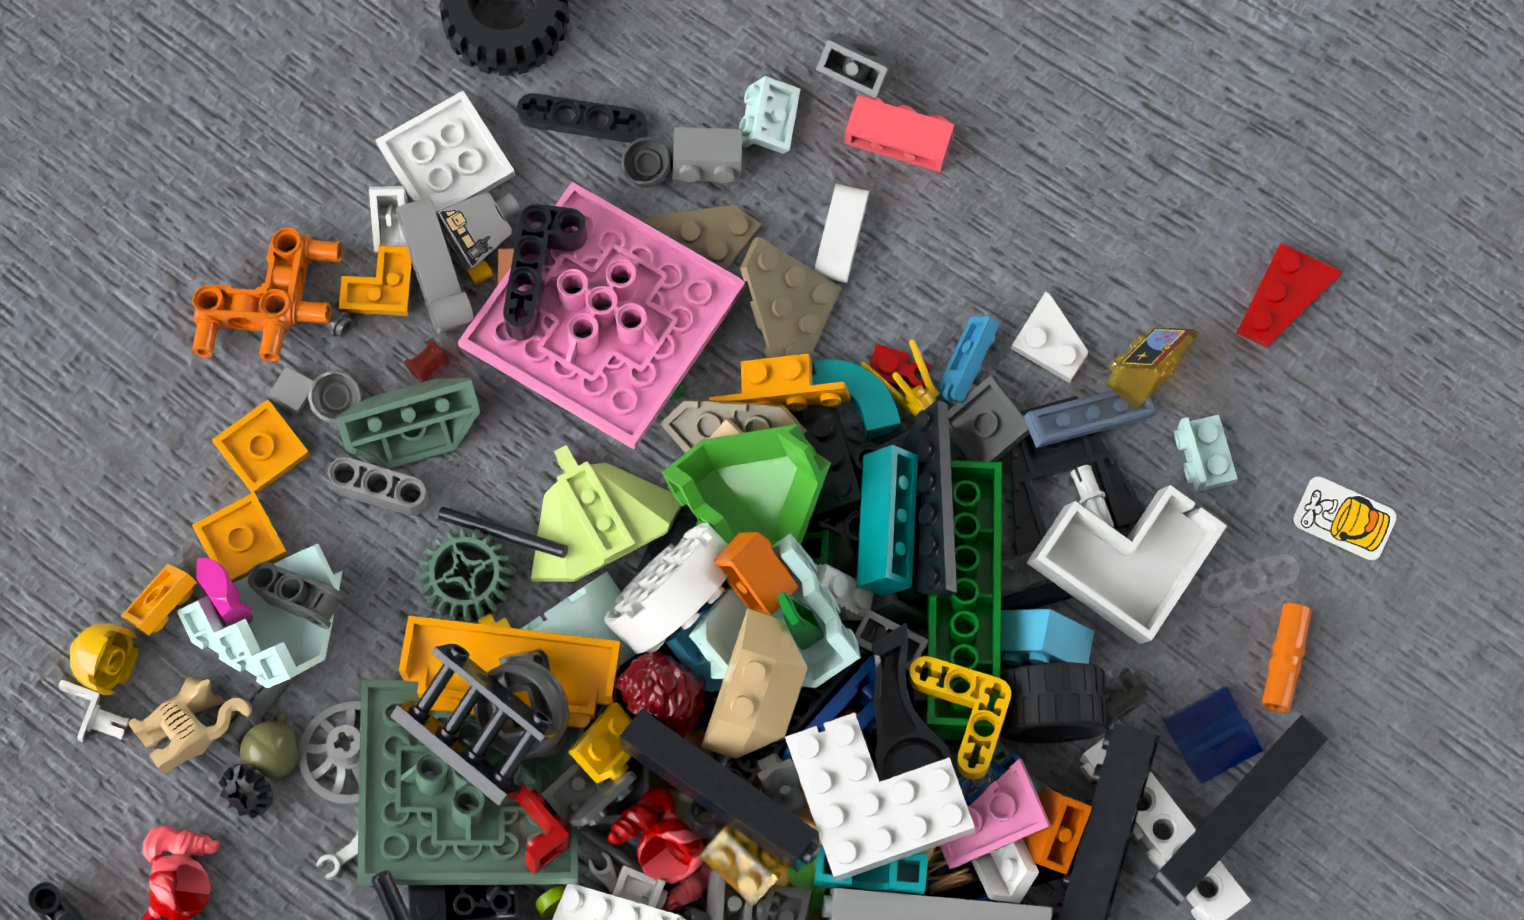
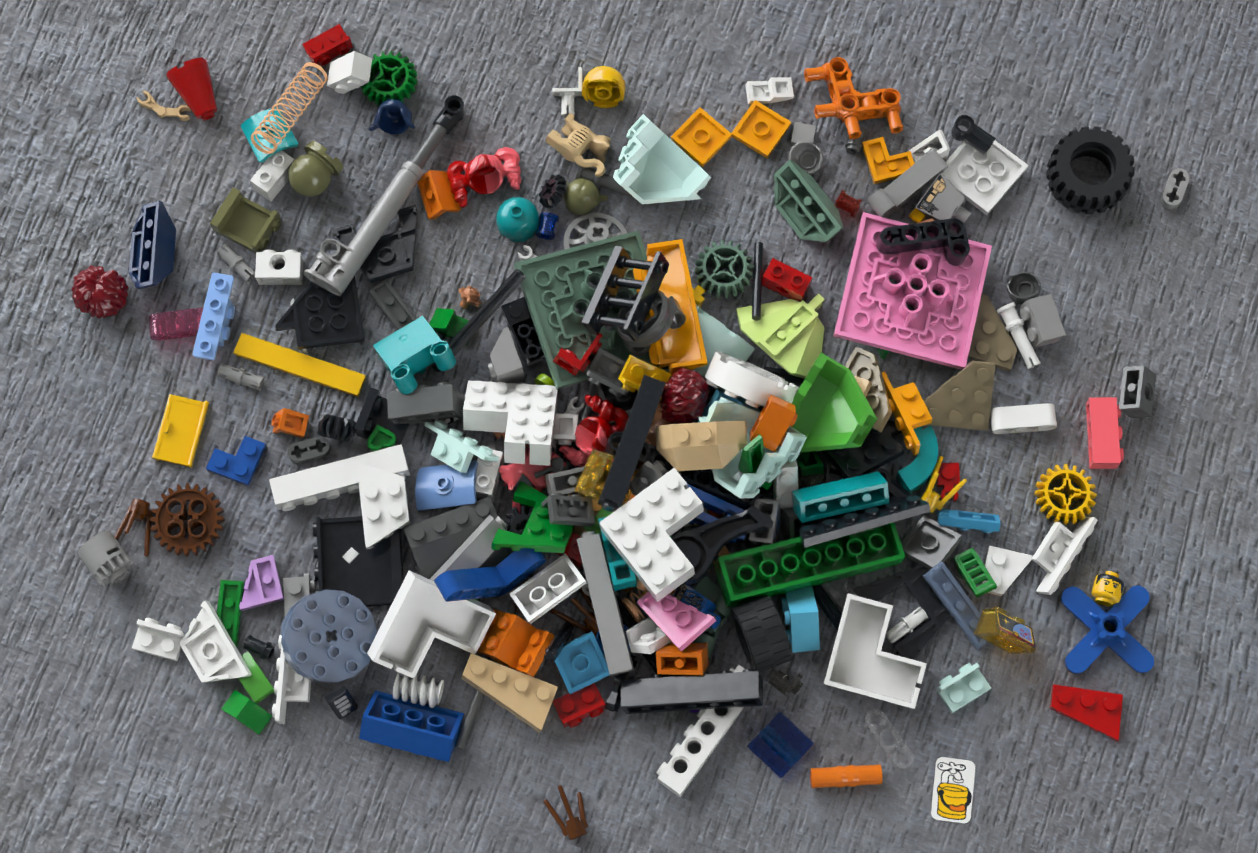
camera: 75 degrees right, 0 degrees up
light orange plate [121,564,197,635] -> none
dark pink hat [196,558,253,626] -> none
dark grey piece [248,562,346,629] -> none
light grey beam [328,457,429,516] -> none
black beam [517,93,647,143] -> none
light aqua bracket [739,76,801,154] -> none
yellow beam [909,656,1011,780] -> none
black beam [1150,715,1329,906] -> none
none -> teal cylinder [496,197,540,242]
none -> clear blue bush [535,212,559,240]
none -> white slope [745,77,794,105]
none -> red brick [762,258,812,302]
none -> black piece [951,115,996,155]
none -> green slope [953,548,997,598]
none -> white pin [996,302,1041,369]
none -> white bracket [1032,517,1098,595]
none -> yellow gear [1034,464,1097,525]
none -> blue piece [1061,585,1154,674]
none -> yellow head [1091,571,1124,607]

